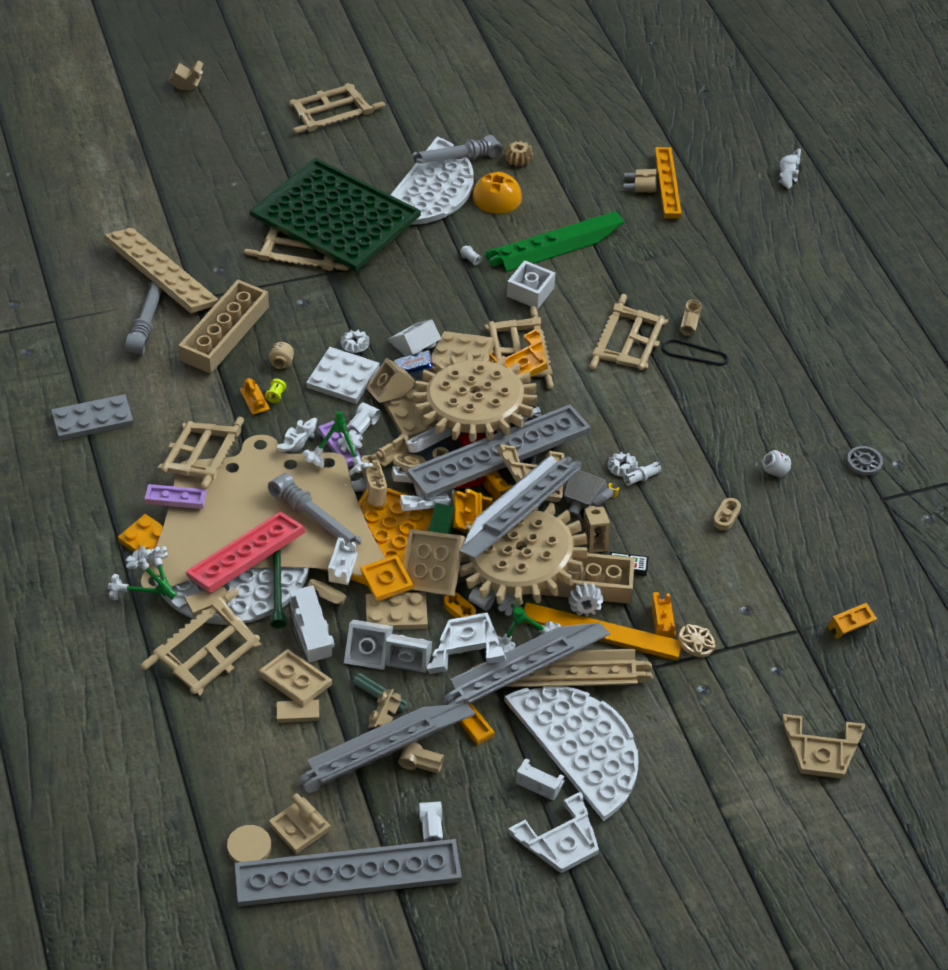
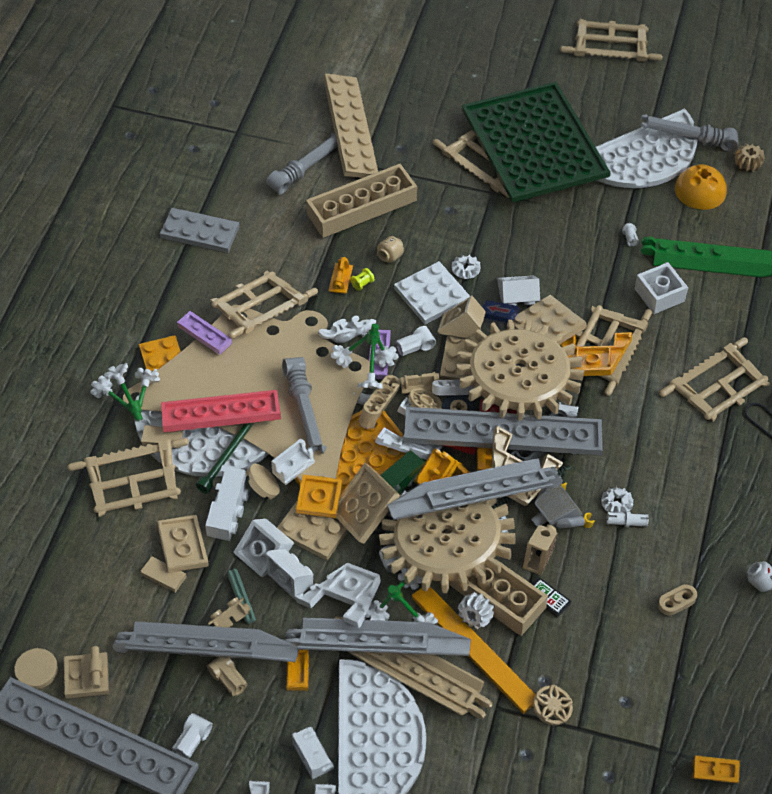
camera: 35 degrees right, 5 degrees up
light orange beam [444,593,476,618] -> none
light orange hinge [651,592,676,637] -> none

